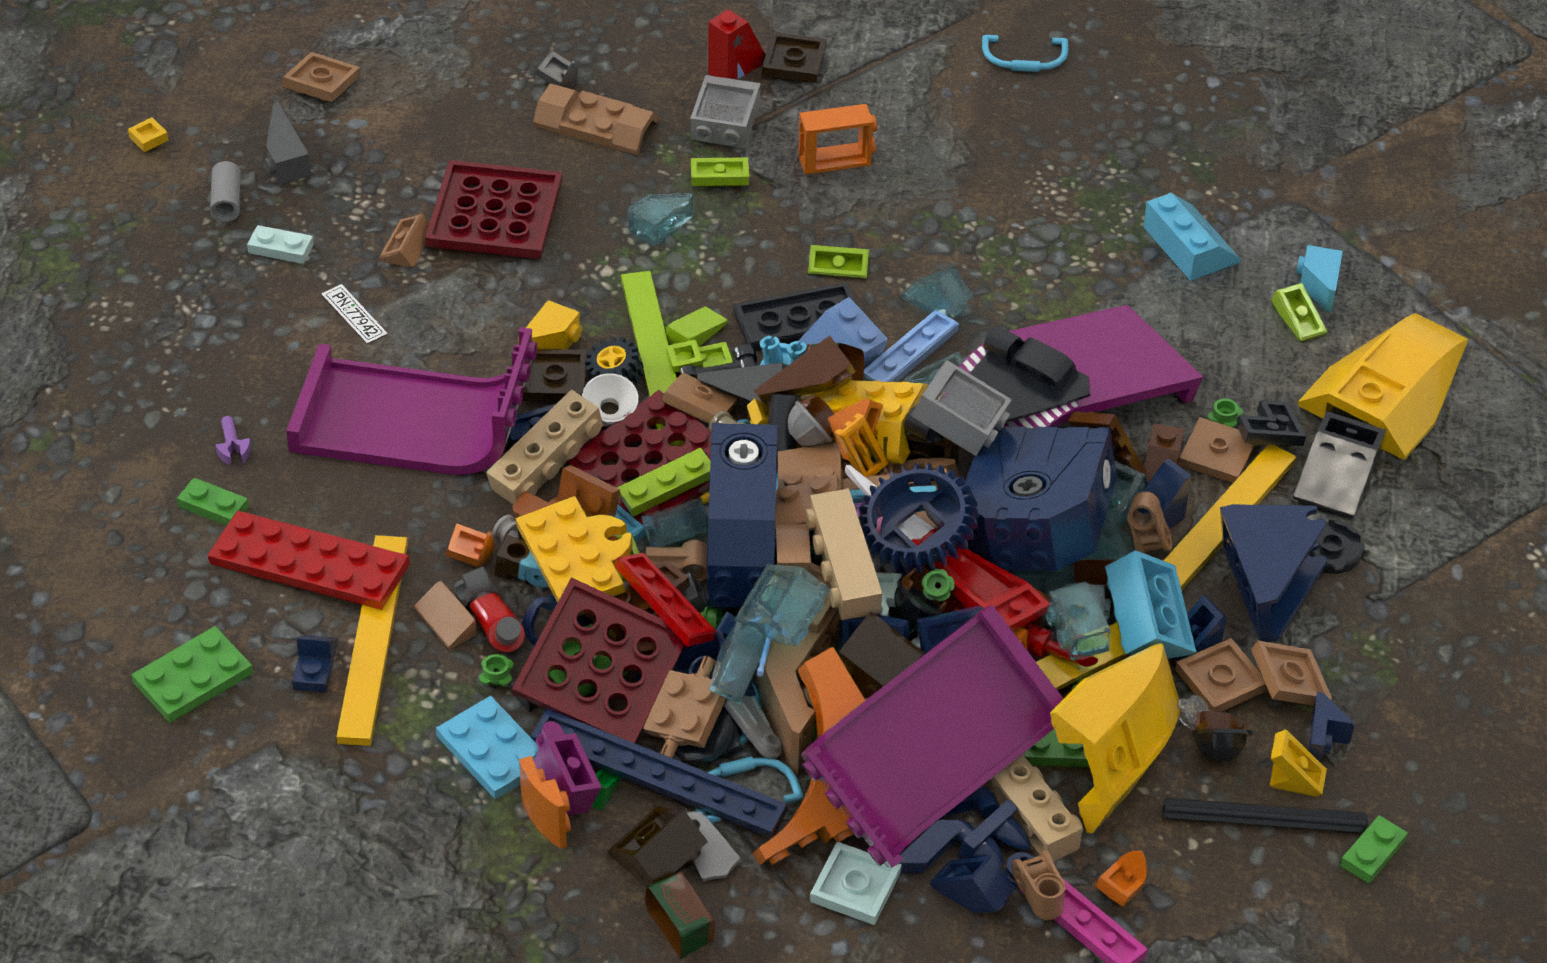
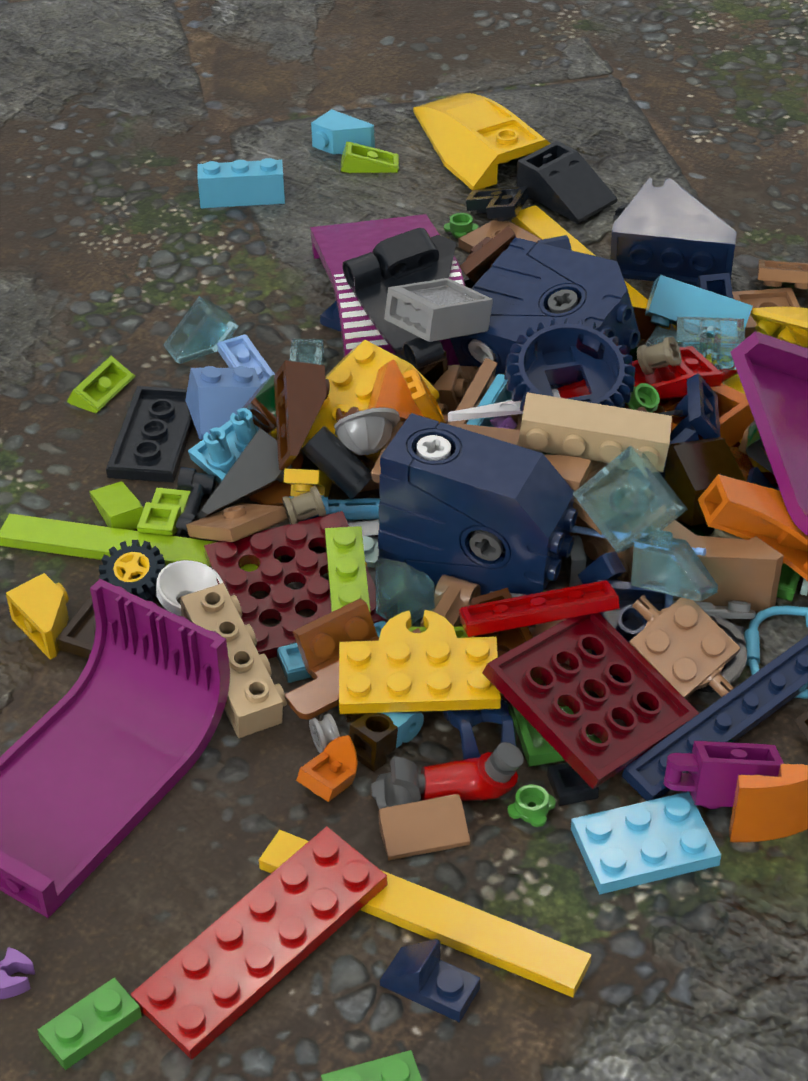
camera: 65 degrees left, 5 degrees down
none -> dark tan bush [637,336,682,375]

